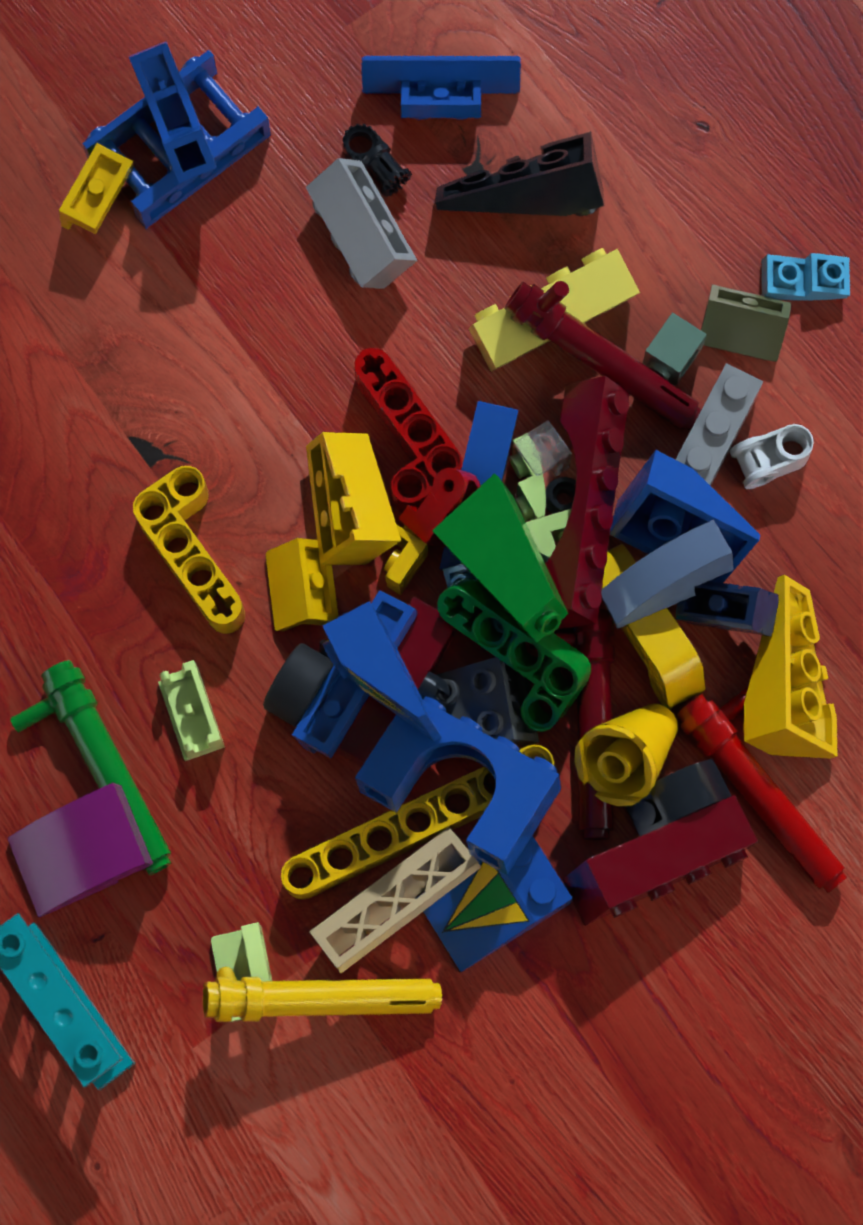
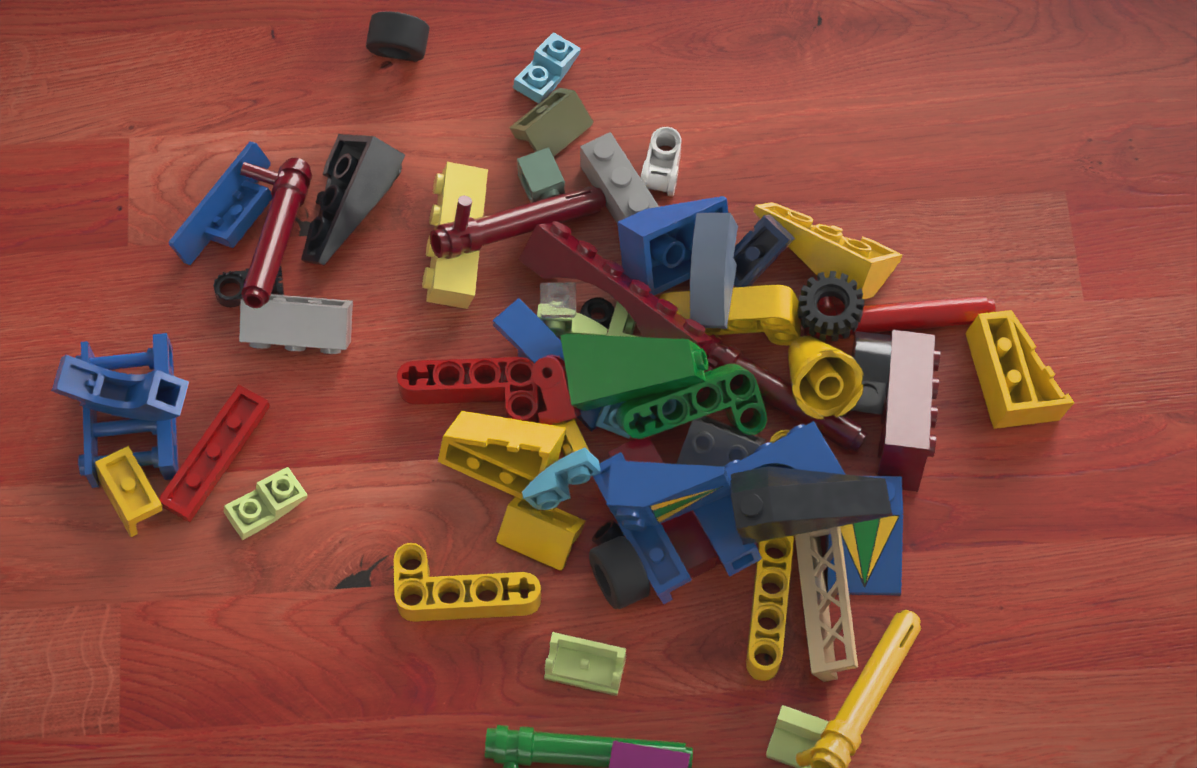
camera: 60 degrees left, 10 degrees down
none -> red plate [158,384,270,523]
none -> yellowish green slope [223,467,307,540]
none -> dark red cylinder [240,158,312,308]
none -> black tyre [366,11,430,62]
none -> medium azure slope [522,448,601,510]
none -> black wedge [731,466,893,545]
none -> black tyre [798,271,864,341]
none -> yellow wedge [965,310,1075,429]

